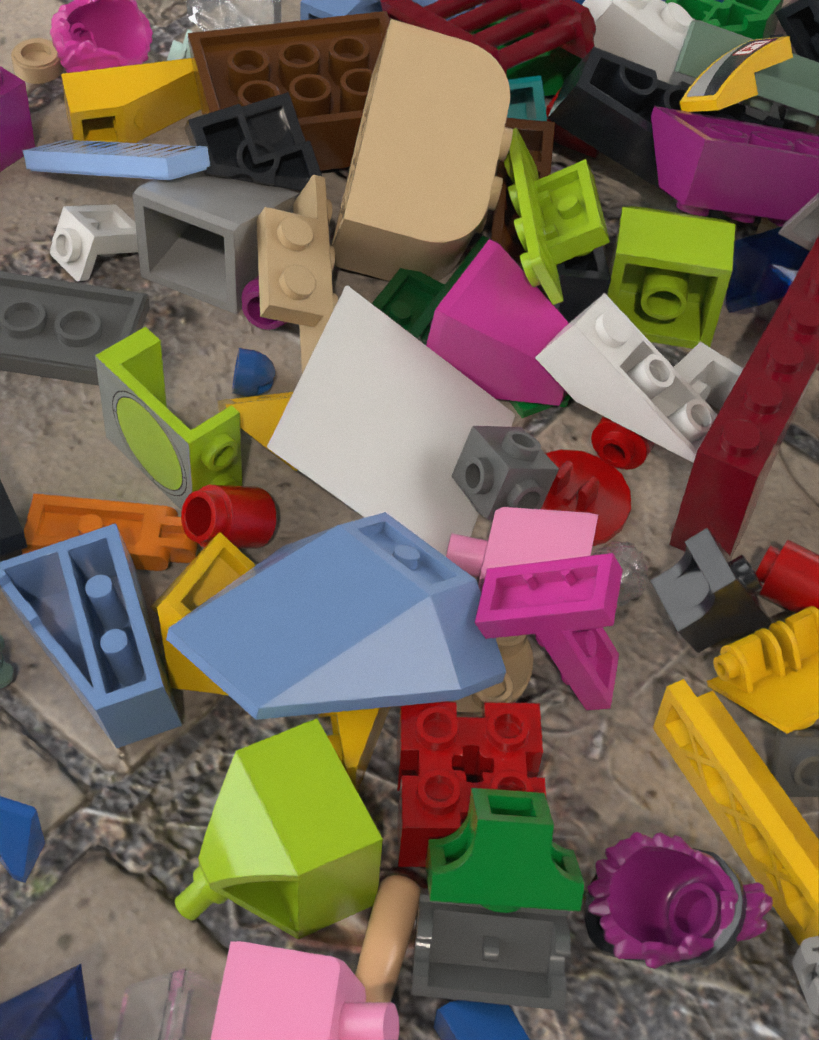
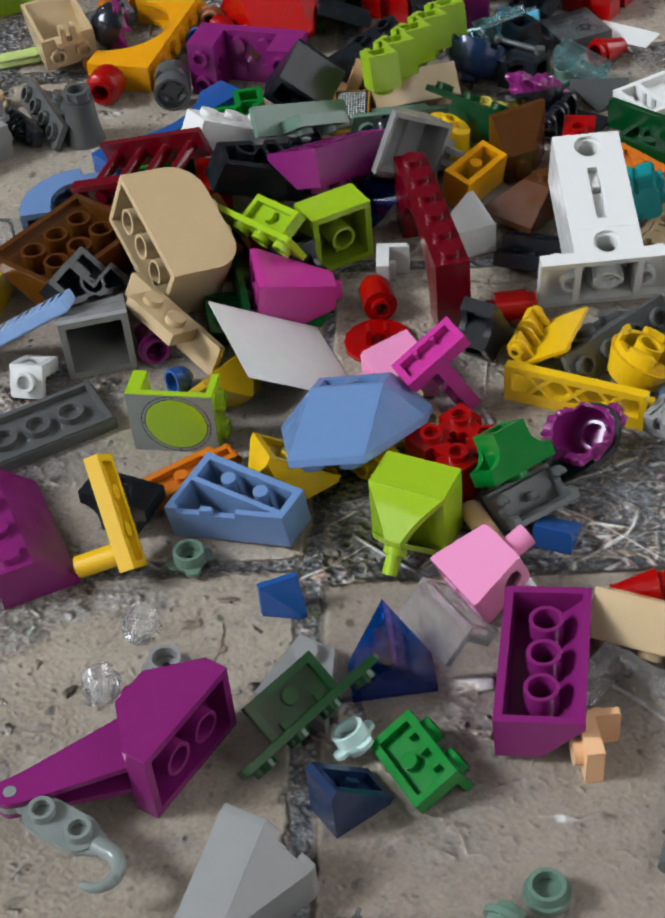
camera: 30 degrees left, 10 degrees down
red brick [181,485,276,549] -> none
dark grey brick [452,426,559,521] -> none
white slope [535,293,717,463] -> none
yellow slope [680,36,793,112] -> none

